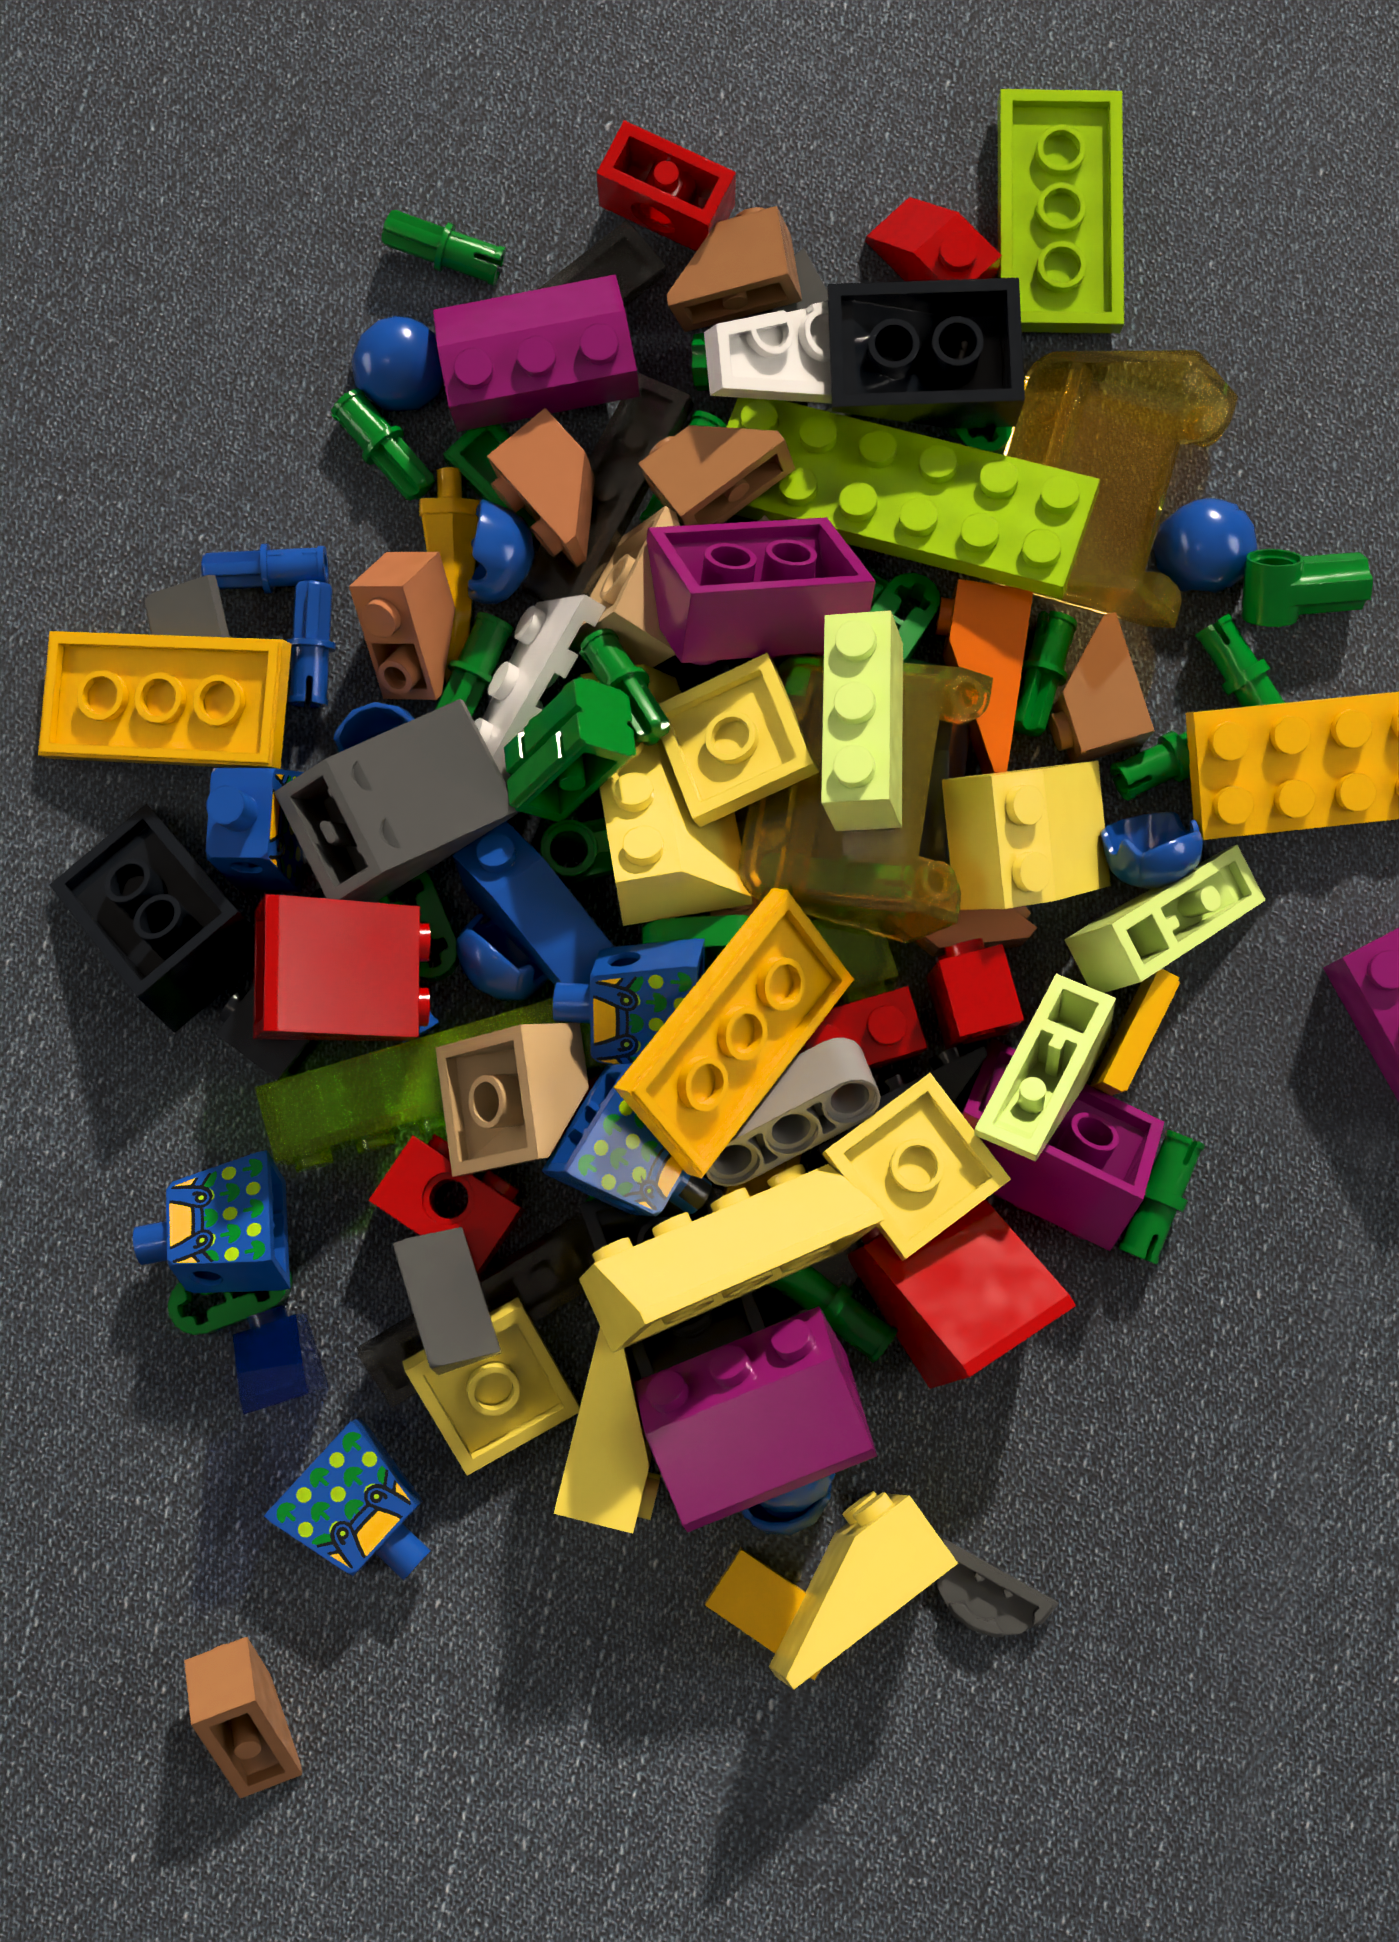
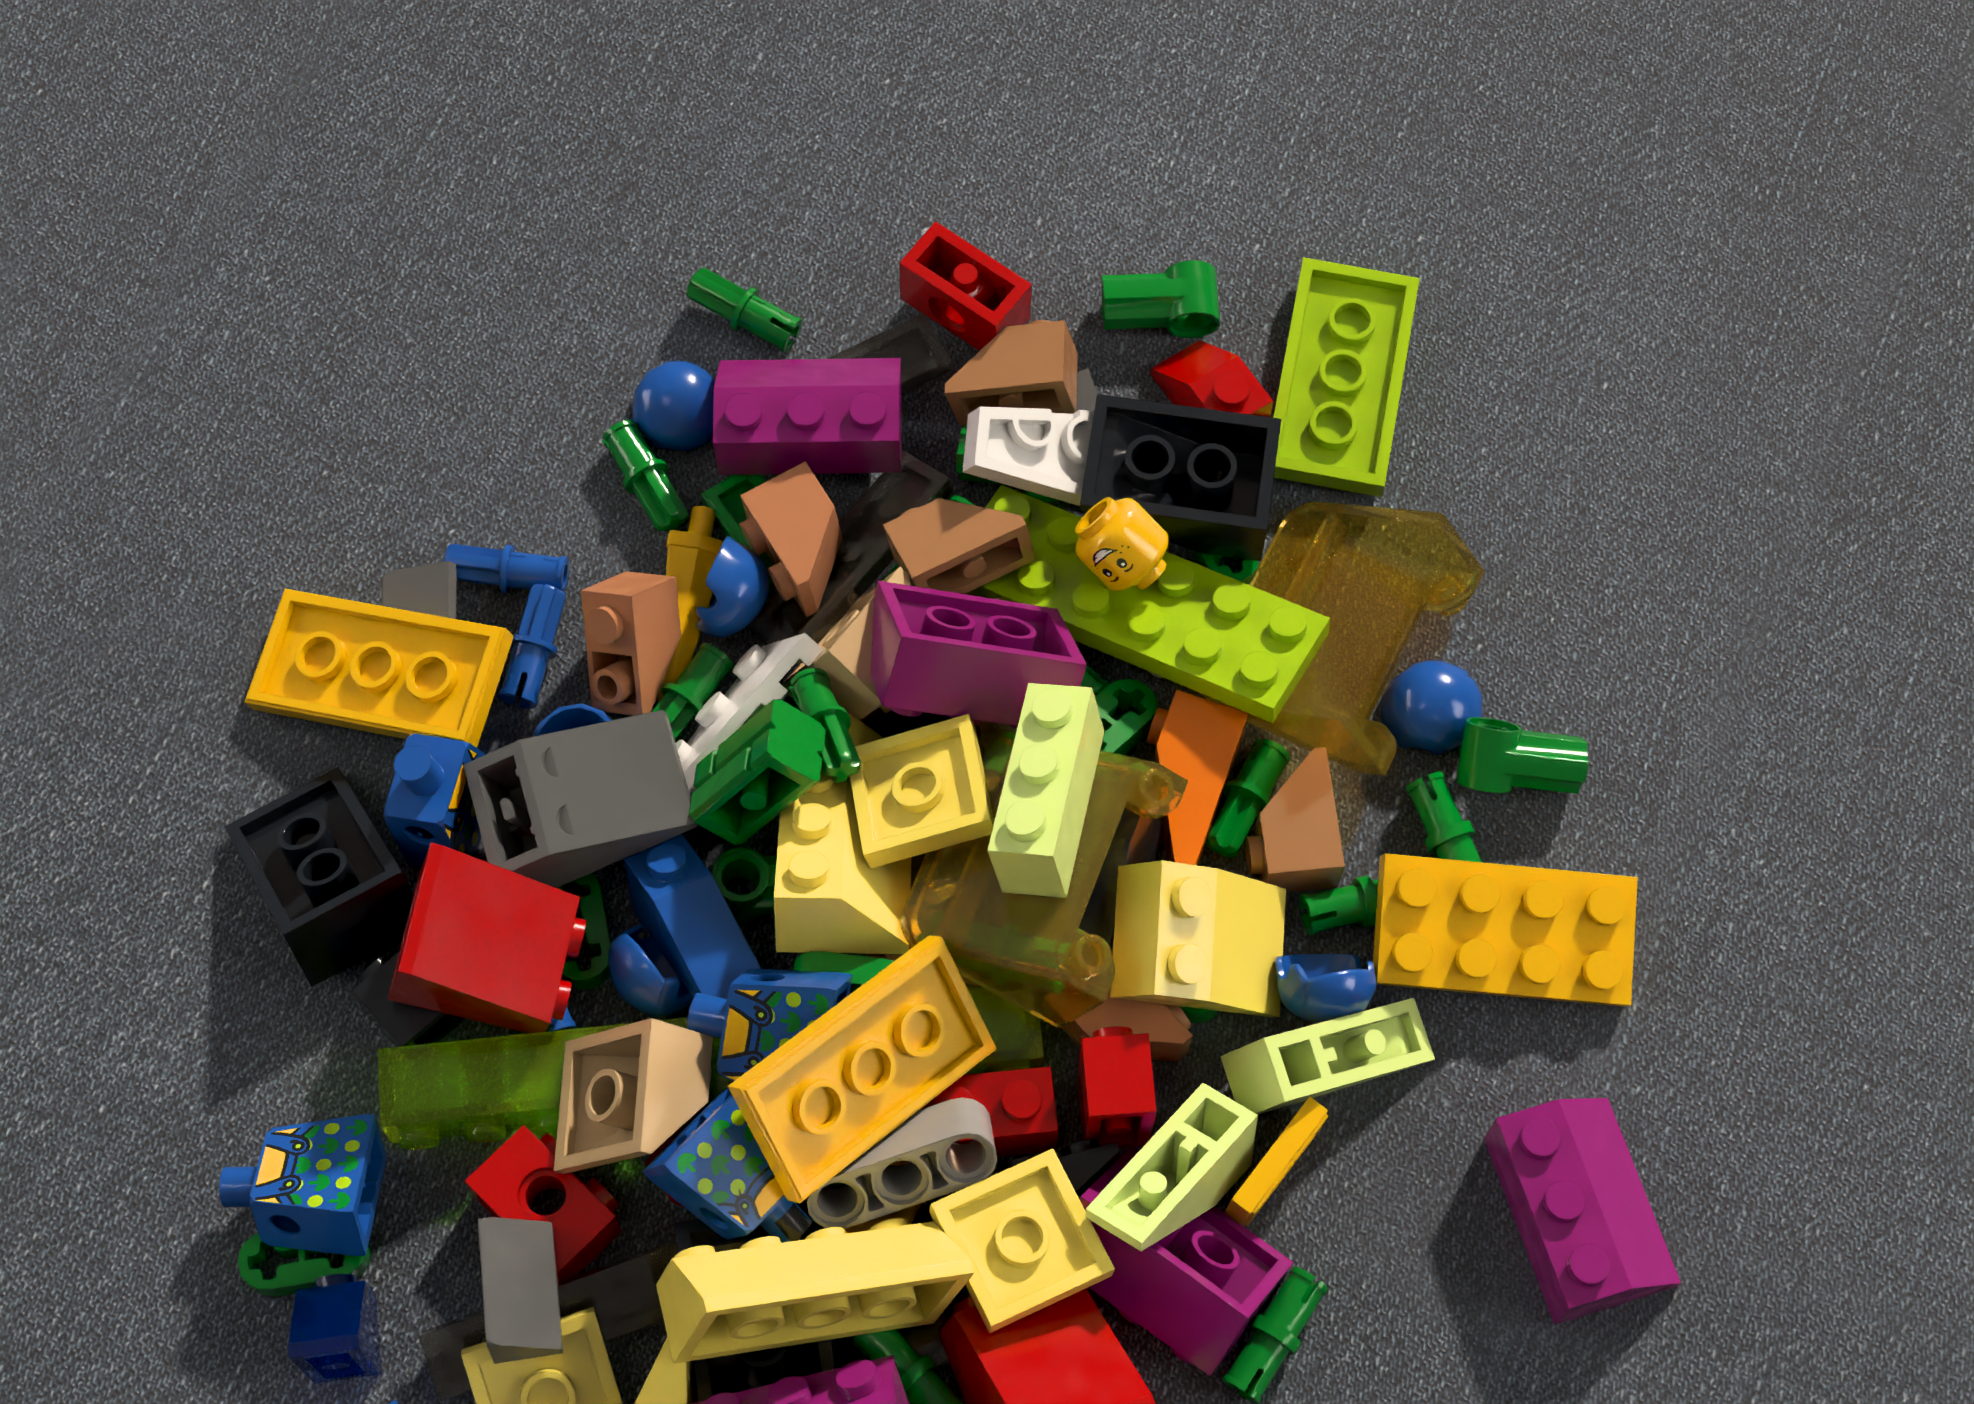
camera: 10 degrees right, 15 degrees down
none -> yellow head [1075,497,1169,591]
none -> green piece [1101,260,1220,338]

